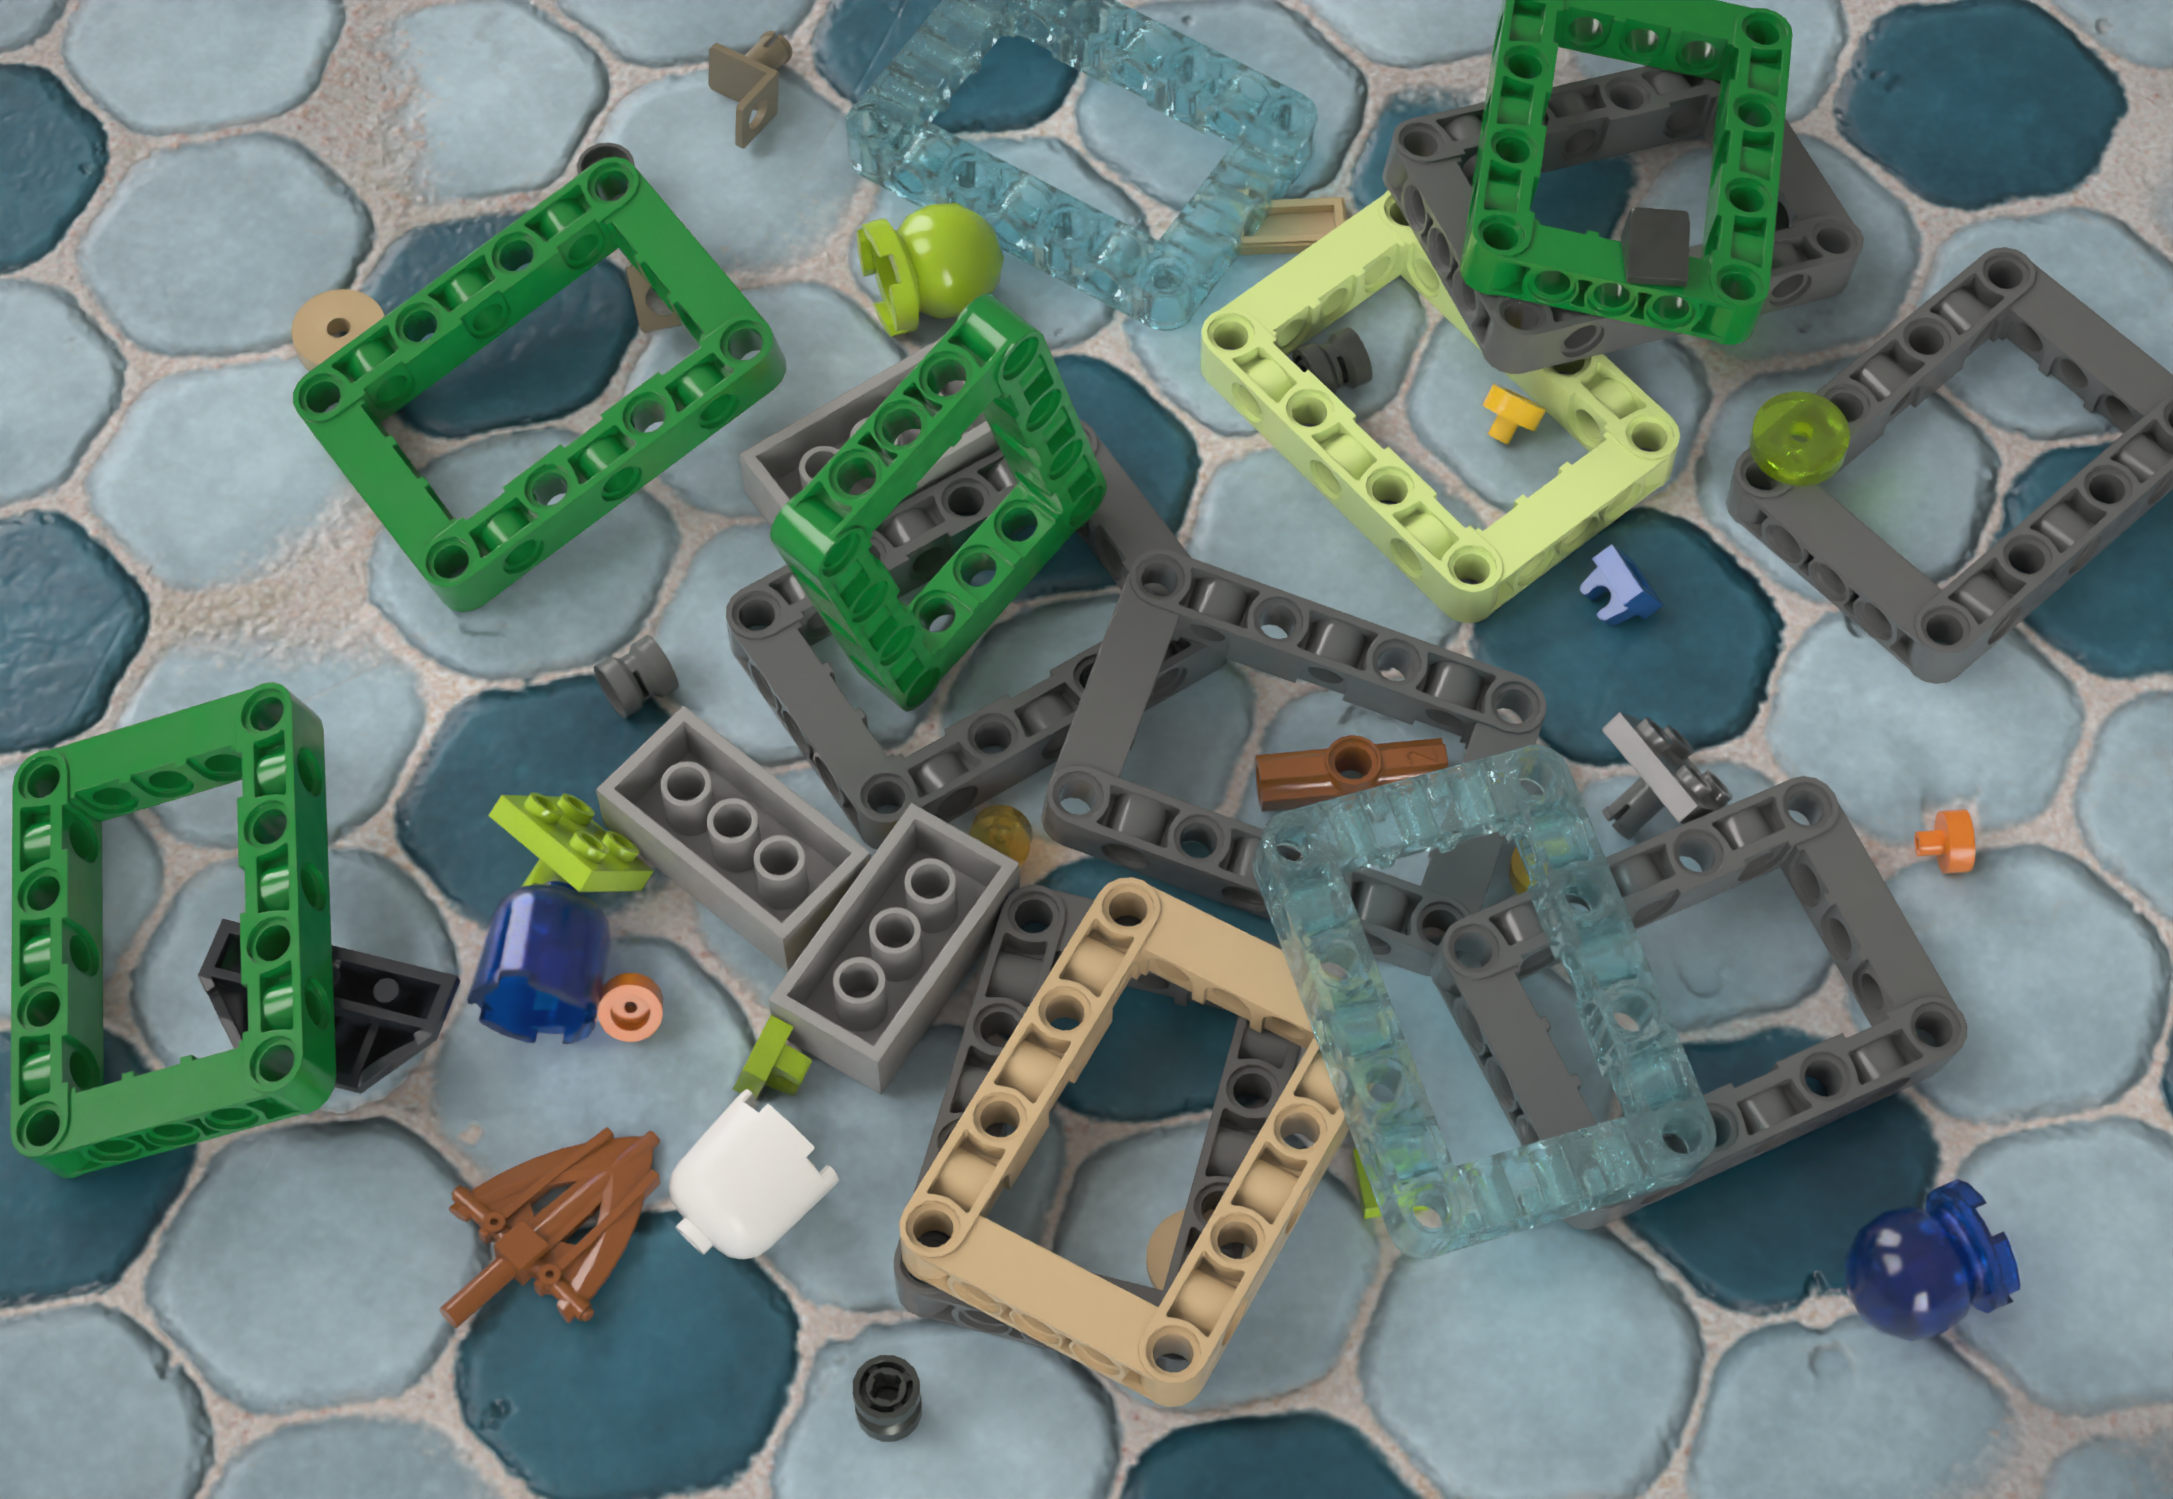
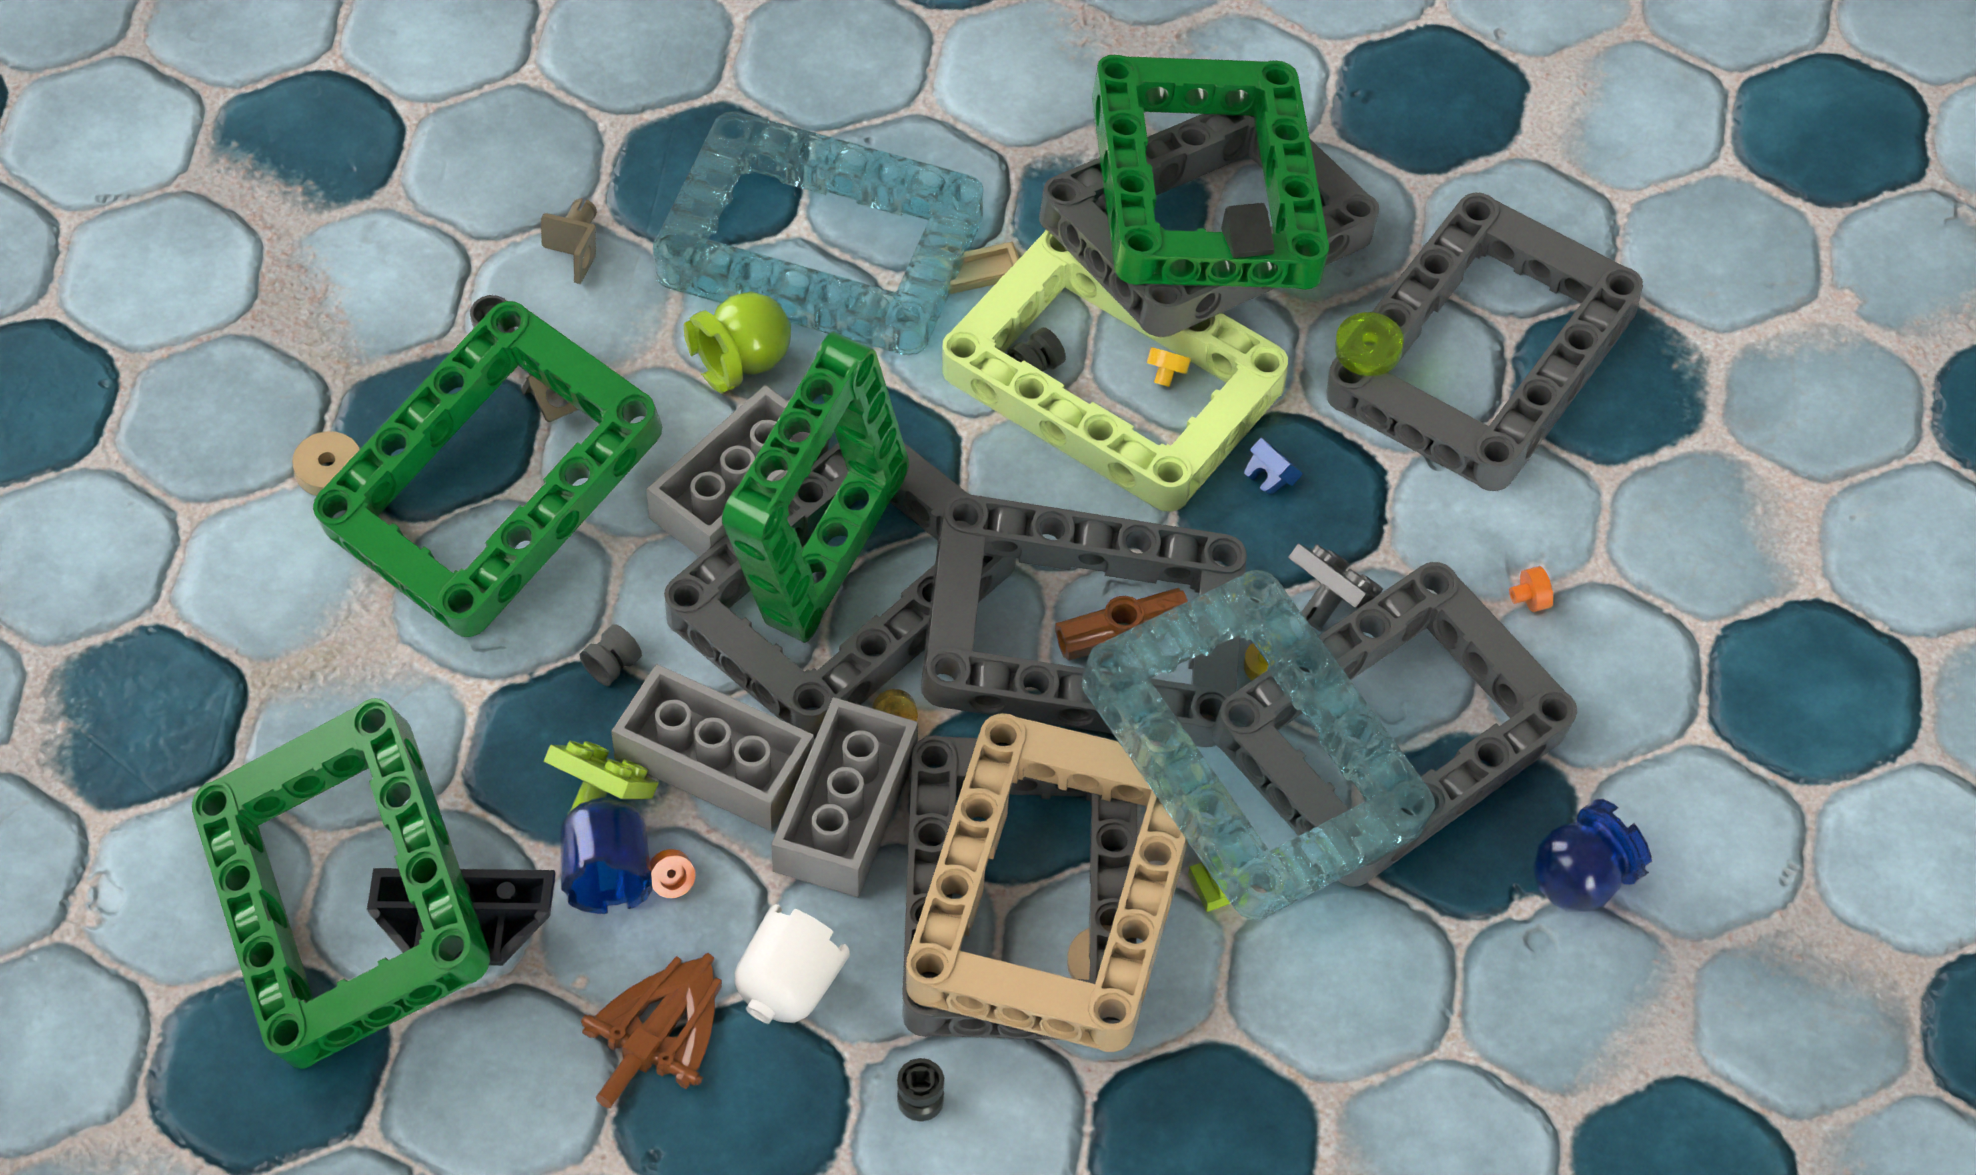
camera: 15 degrees left, 5 degrees down
lime tile [732,1015,812,1101] -> none

